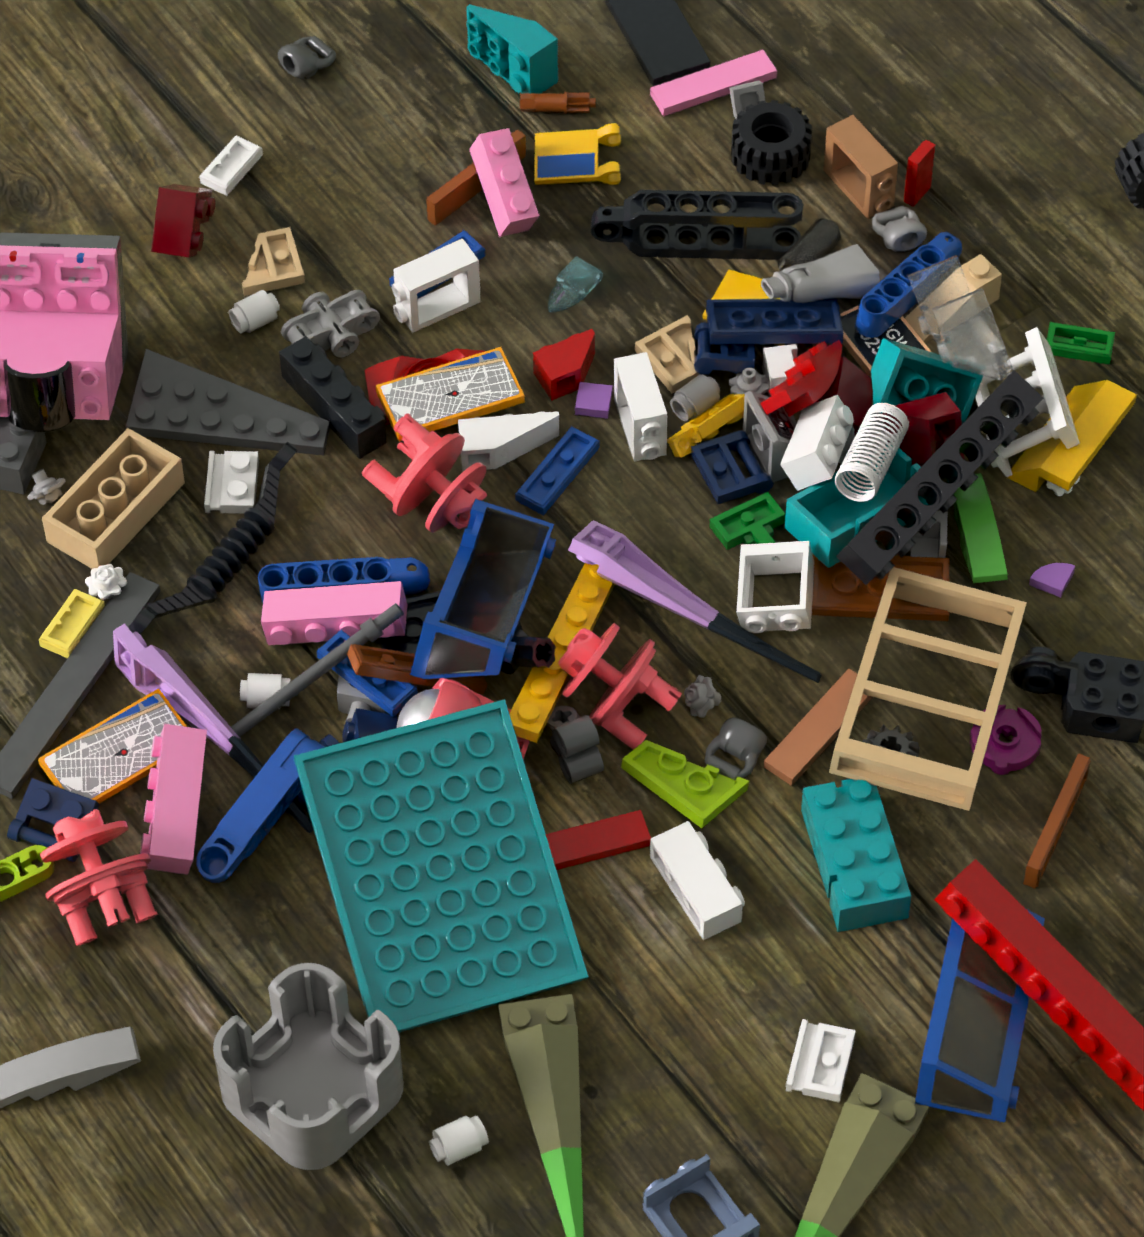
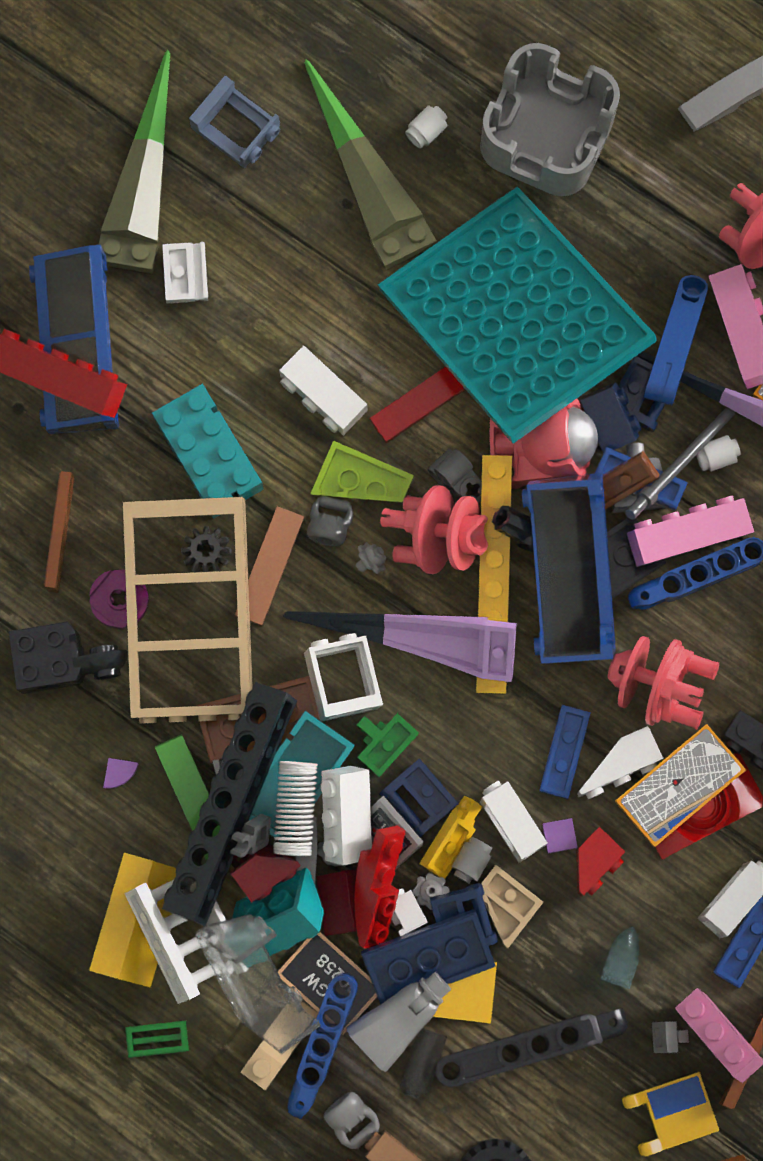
camera: 160 degrees right, 25 degrees up
none -> dark grey plate [230,814,271,858]
none -> light grey tile [652,1021,689,1053]

